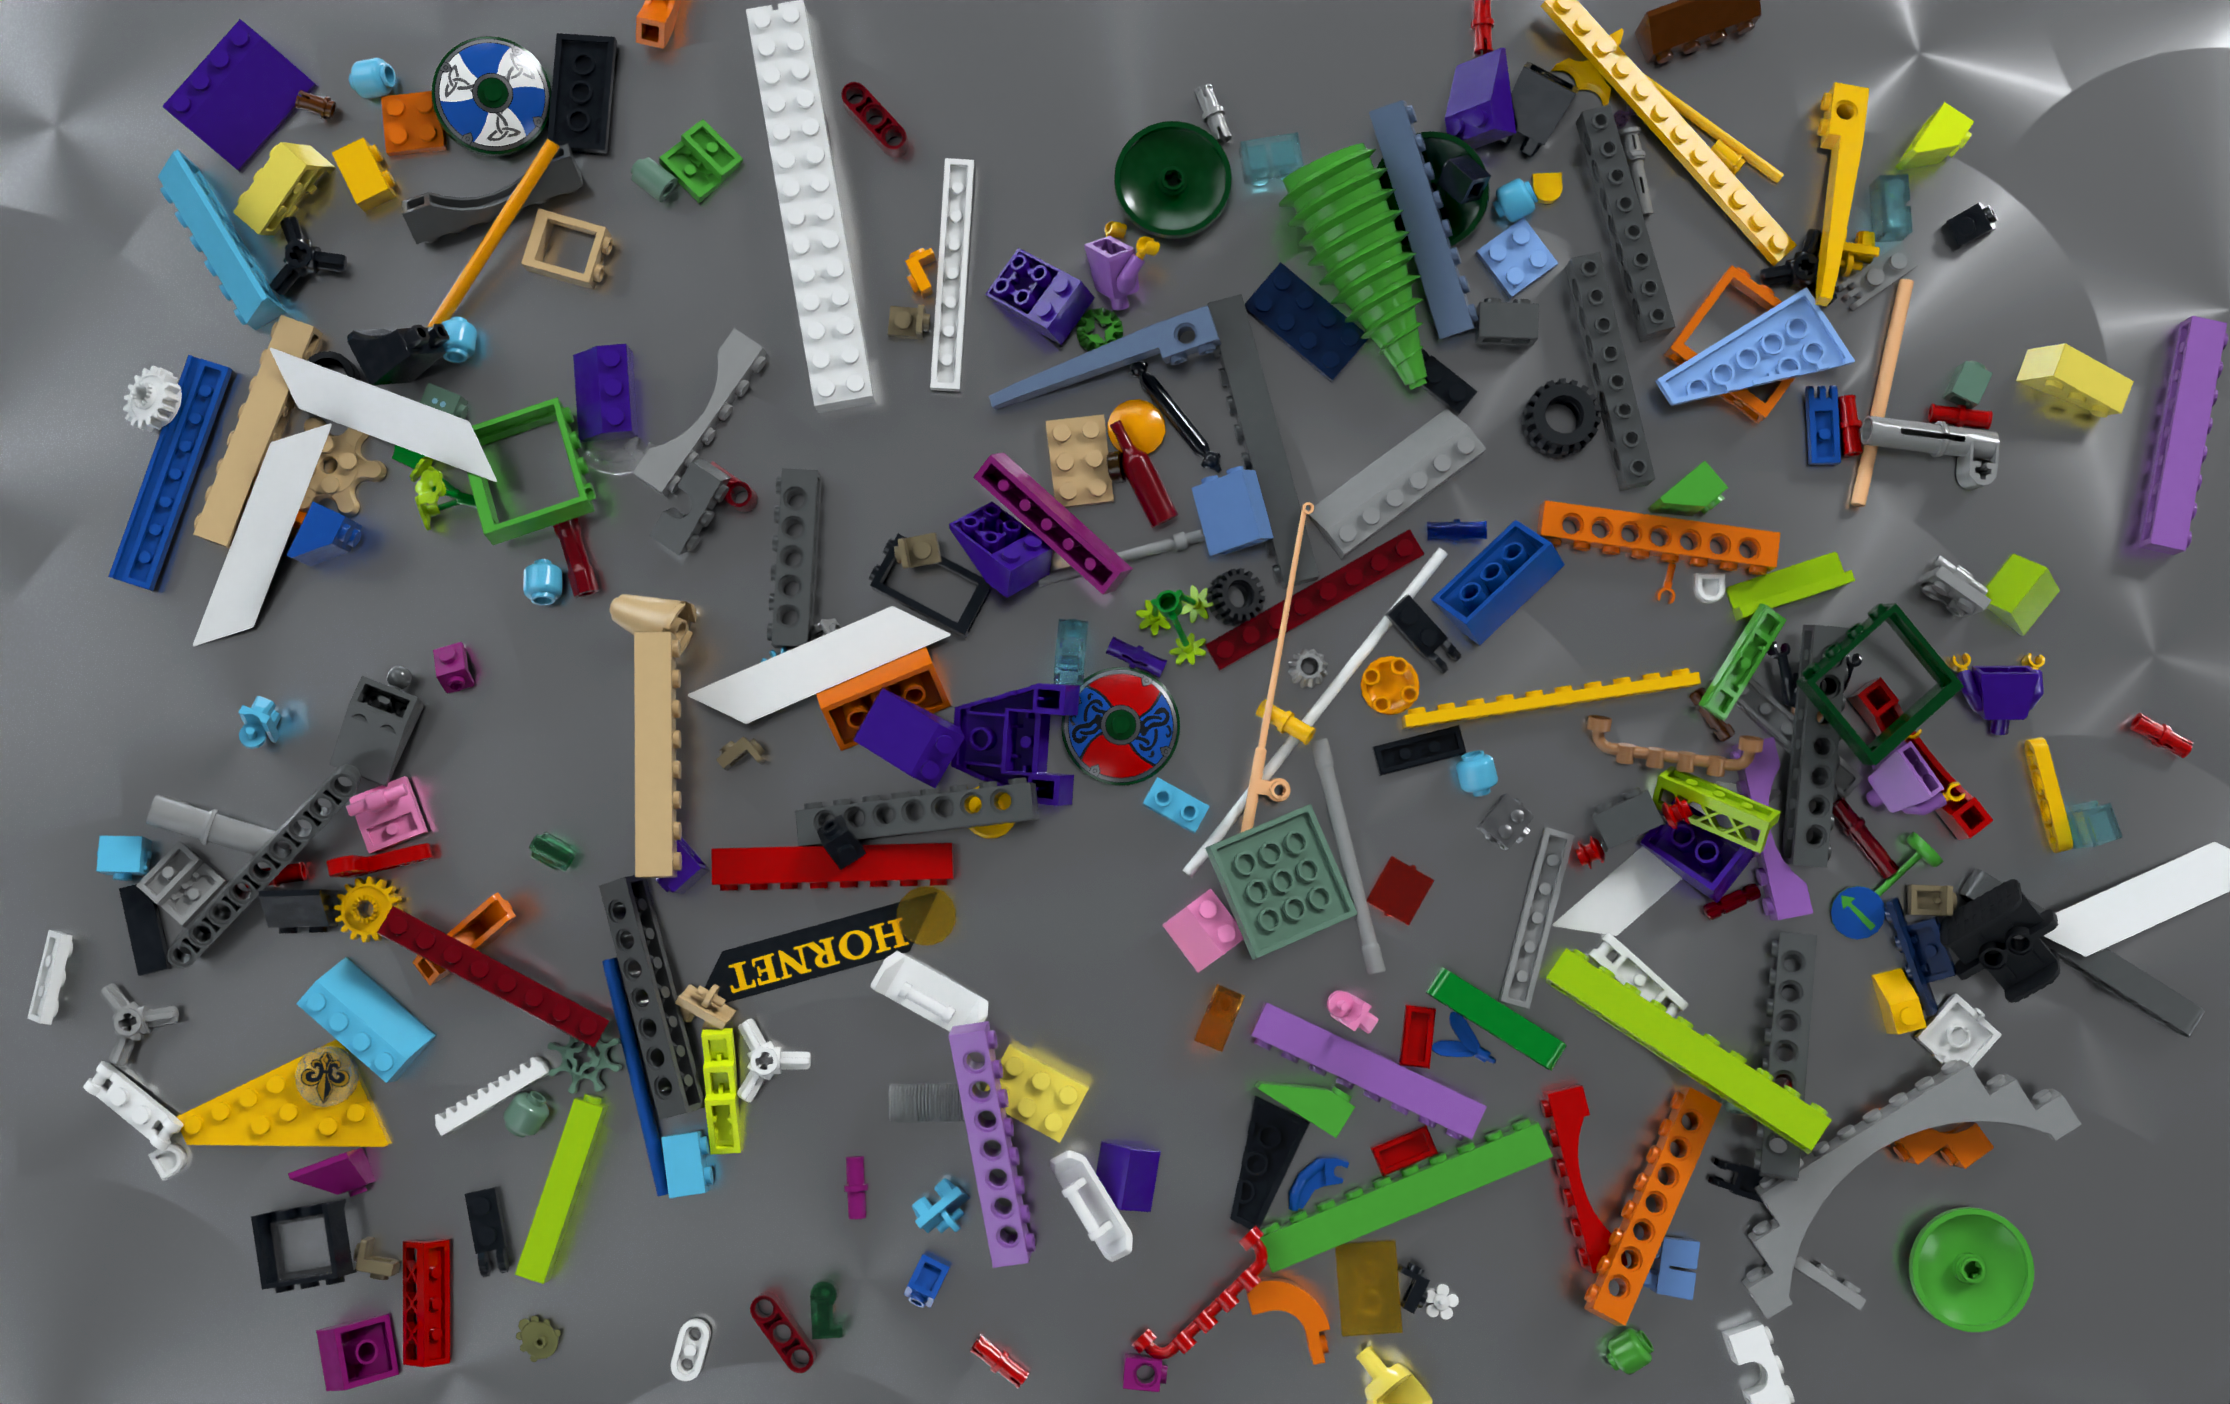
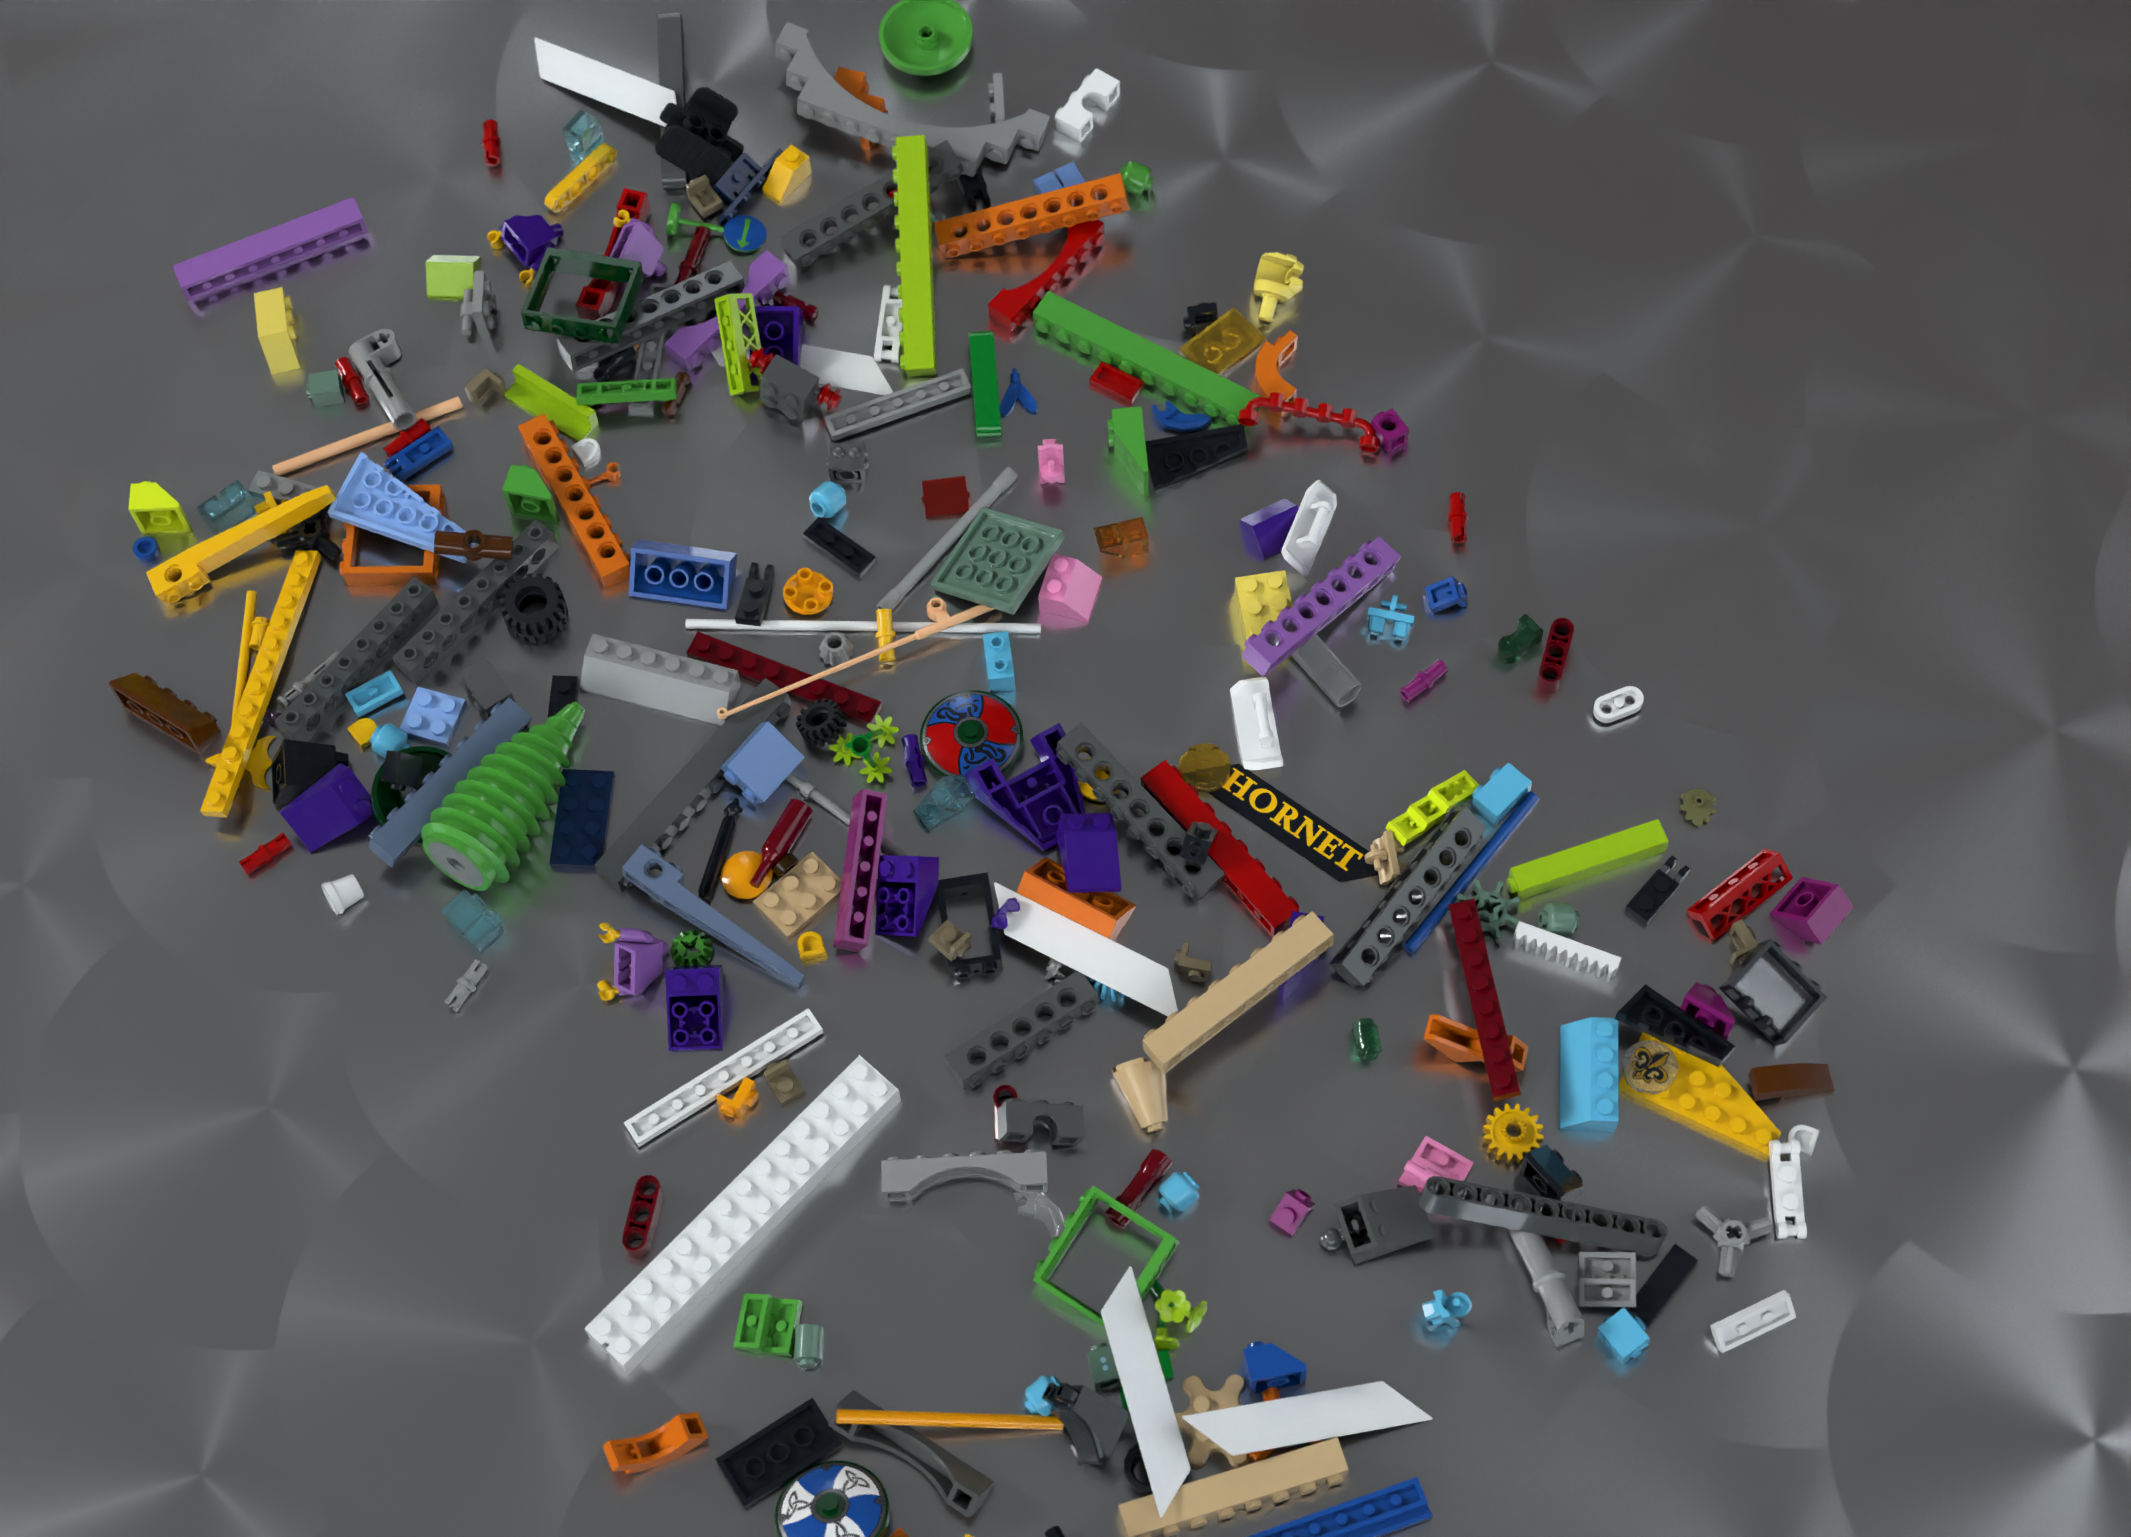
camera: 120 degrees left, 20 degrees down
red beam [326,843,433,878] -> none
tan window [521,208,613,290] -> none
dark purple slope [573,344,638,442] -> none
white bush [737,1018,811,1103] -> none
dark green dish [1114,121,1232,239] -> none
medium lavender brick [1250,1002,1487,1142] -> none
red tile [1399,1005,1436,1069] -> none
yellow plate [1401,668,1701,729] -> none
white plant [1426,1284,1459,1320] -> none
clear blue pin [1427,519,1487,542] -> none
medium nougat bar [1587,715,1764,777] -> none
white plate [1914,993,2002,1068] -> none
black bracket [1946,203,1998,247] -> none
none -> blue tile [133,536,160,563]
none -> white piece [321,874,364,915]
none -> medium azure plate [345,670,404,718]
none -> reddish brown piece [434,530,513,561]
none -> dark tan bracket [464,368,506,405]
none -> yellow tile [797,931,827,962]
none -> dark purple piece [991,897,1020,929]
none -> black wing [1614,984,1735,1067]
none -> reddish brown slope [1748,1063,1834,1101]

